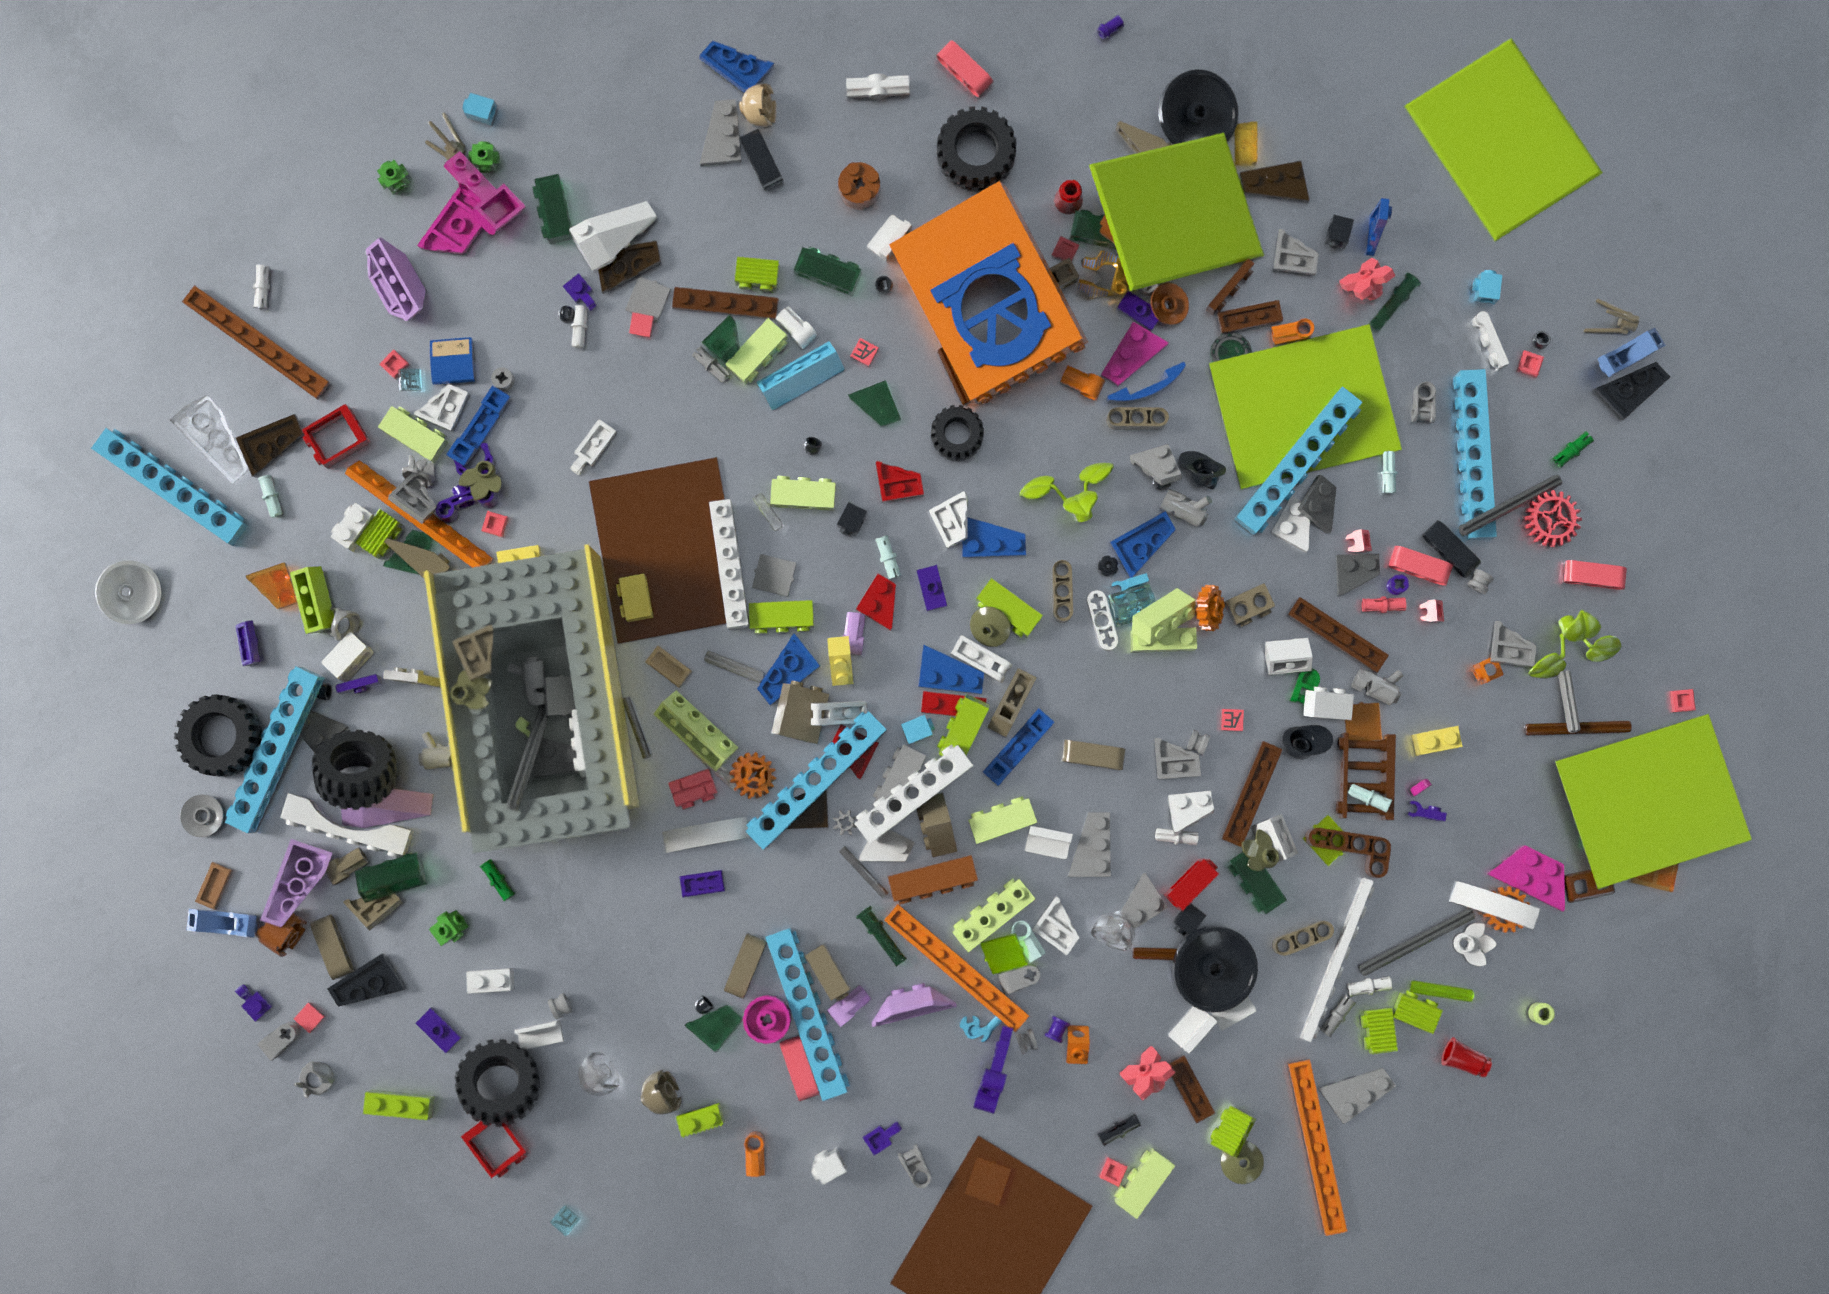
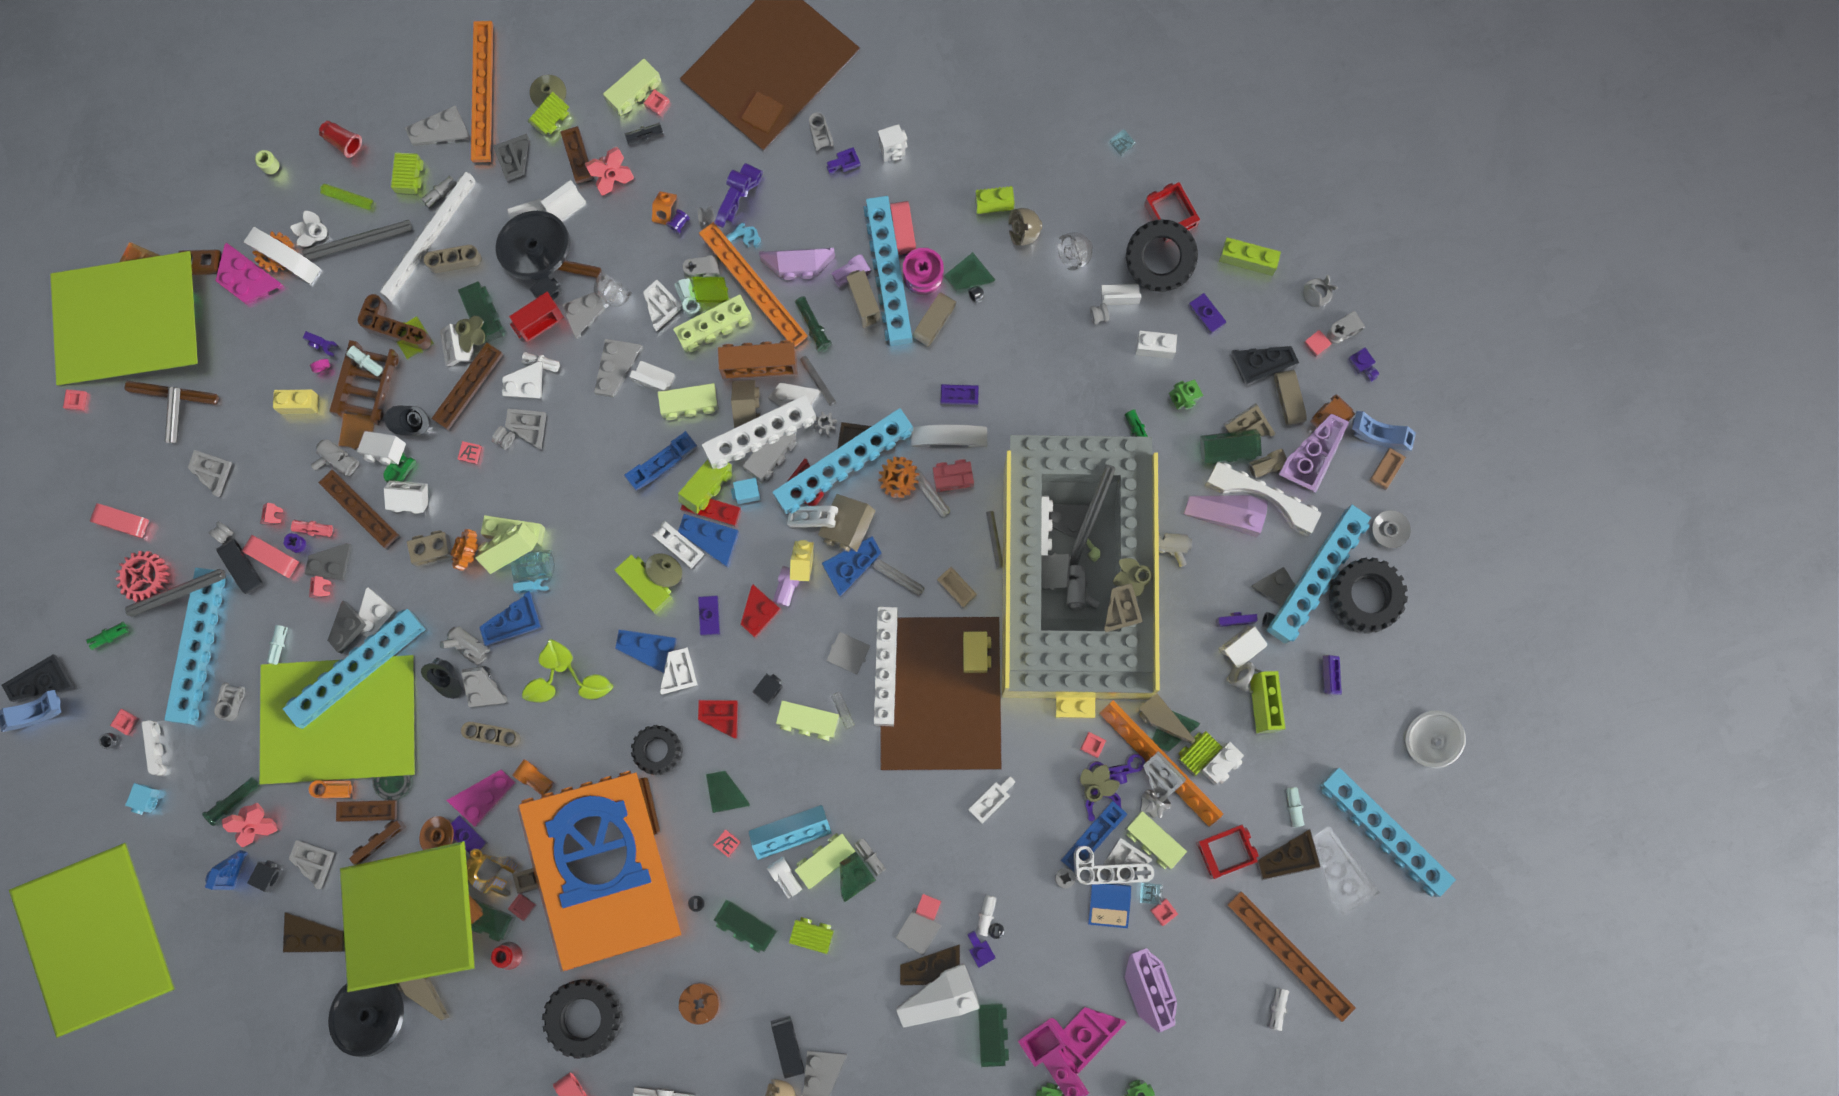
camera: 170 degrees left, 5 degrees down
clear orange wing [245,562,298,610] -> none
black tyre [312,729,397,810] -> none
light grey wing [383,667,441,687] -> none
yellowish green brick [654,690,739,772] -> none
reddish brown plate [672,287,779,320] -> none
orange piece [744,1131,765,1177] -> none
lime brick [749,600,814,634] -> none
black hinge [804,437,822,455] -> none
white panel [867,215,912,262] -> none
light aqua pin [875,535,901,579] -> none
dark tan slope [987,668,1037,737] -> none
dark tan beam [1052,560,1073,623] -> none
dark tan beam [1062,740,1126,770] -> none
white beam [1087,590,1118,651] -> none
black plate [1098,556,1118,576] -> none
blue slope [1106,362,1186,405] -> none
clear yellow slope [1235,121,1257,166] -> none
white pin [1347,976,1392,997] -> none
lime brick [1393,991,1443,1034] -> none
orange bracket [1473,658,1504,685] -> none
lime plant [1528,610,1622,678] -> none
dark tan plant [1584,299,1639,335] -> none
none -> dark grey wing [493,134,529,181]
none -> white beam [1074,846,1154,885]

